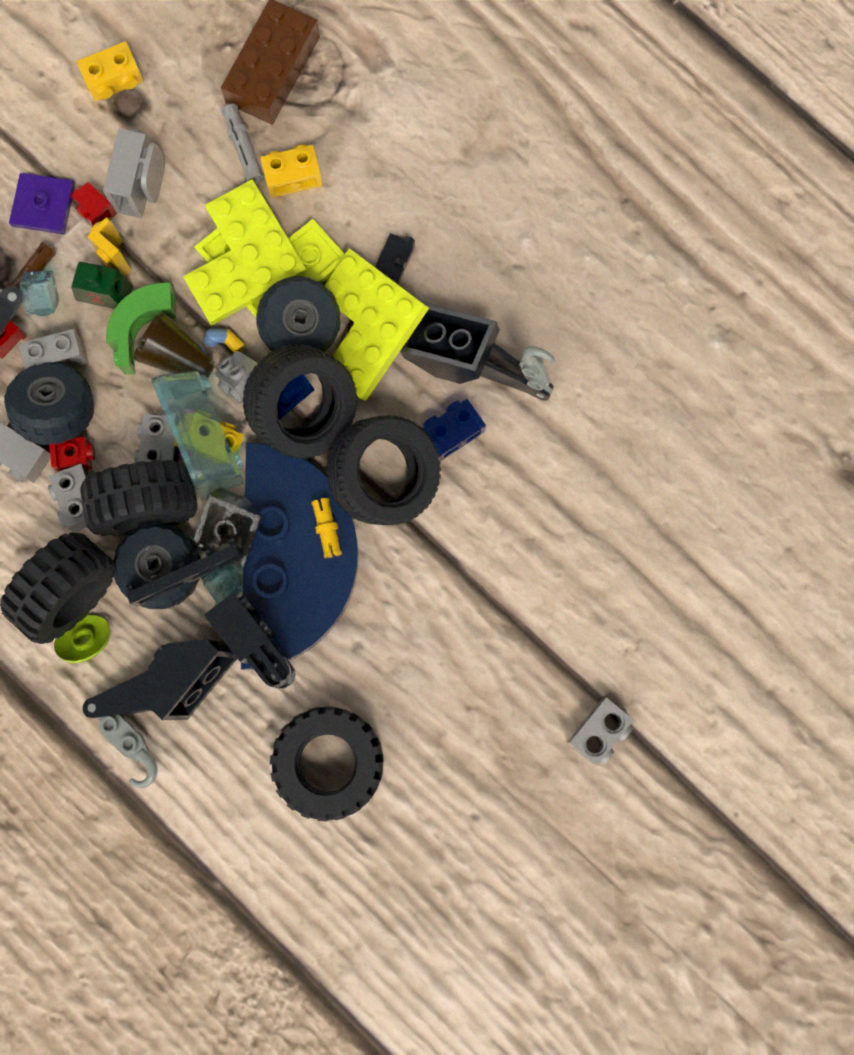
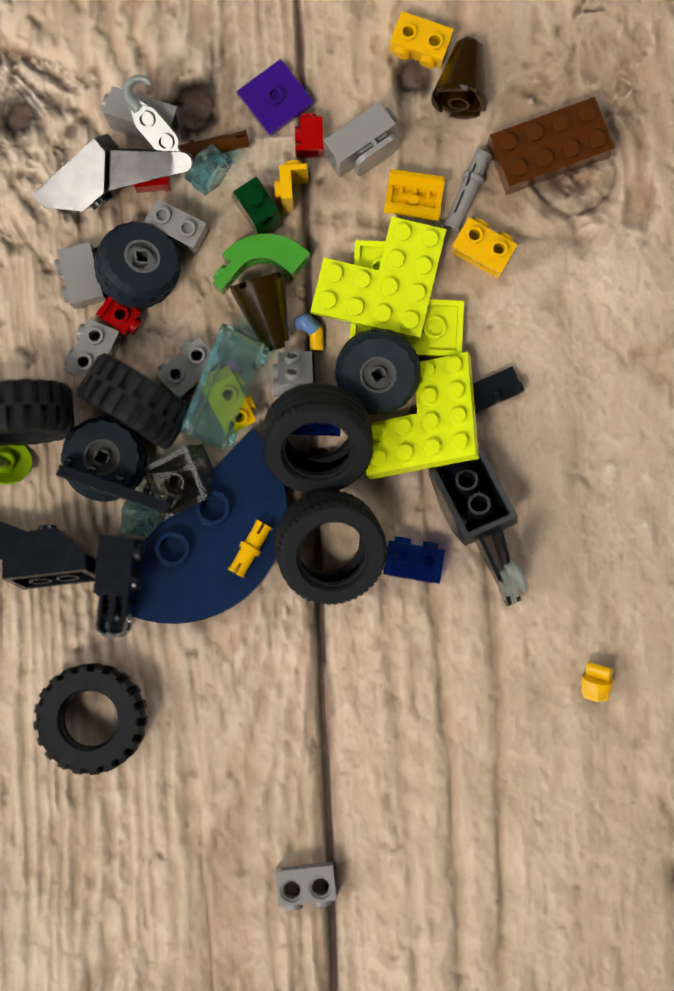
camera: 45 degrees right, 5 degrees up
none -> yellow bracket [384,169,445,221]
none -> dark brown cone [431,37,487,119]
none -> yellow piece [581,661,614,702]

